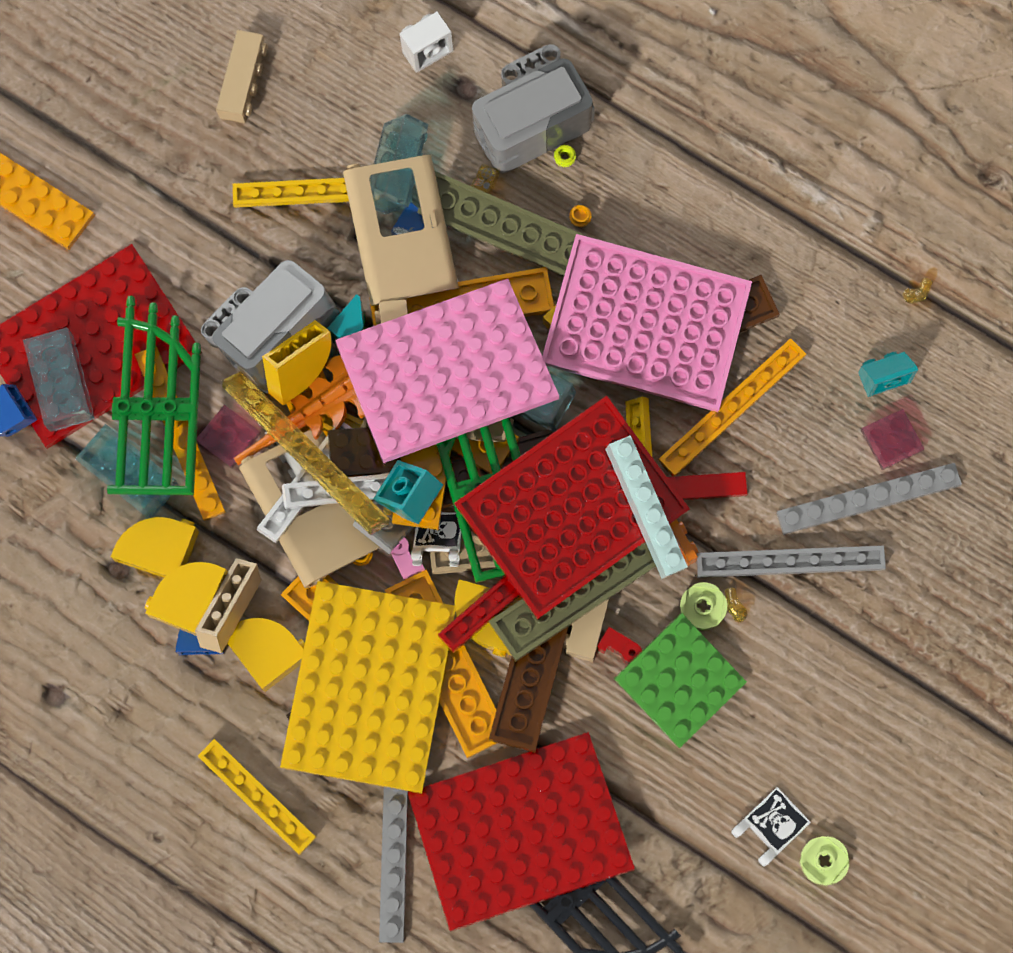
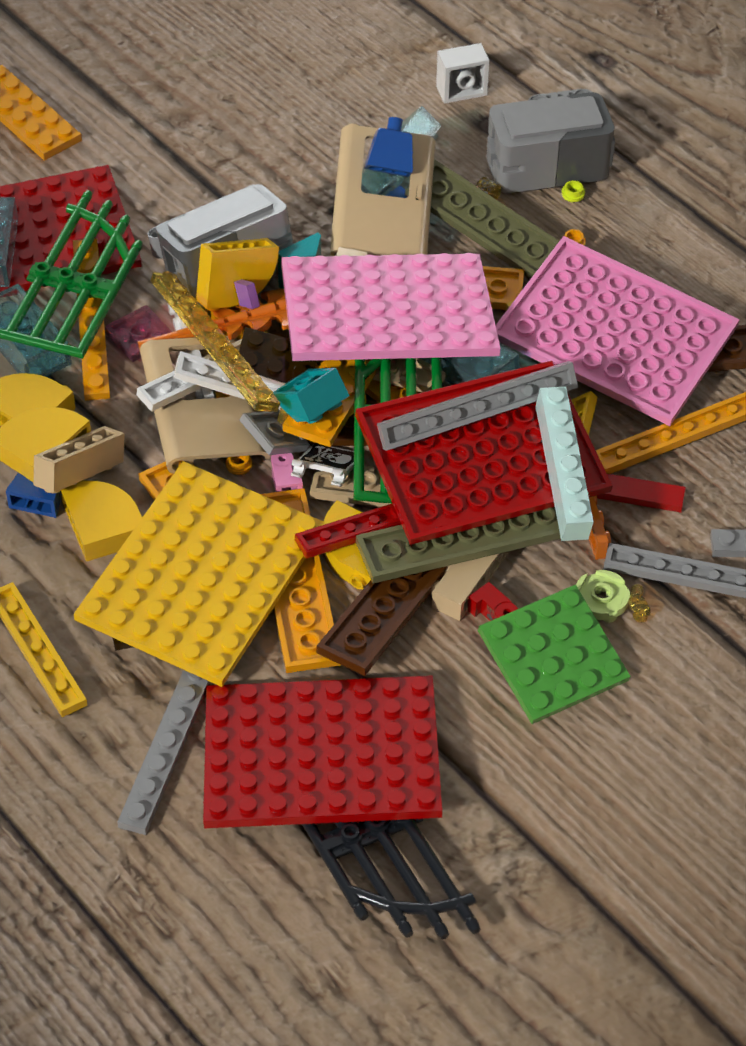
camera: 10 degrees right, 25 degrees down
tan brick [216,30,268,123] -> none
yellow plate [233,178,349,208] -> none
flag [731,787,811,867] -> none
yellowish green plate [800,836,849,886] -> none
none -> medium lavender tile [234,279,260,309]
none -> blue torso [364,117,413,177]
none -> light grey plate [377,361,578,451]

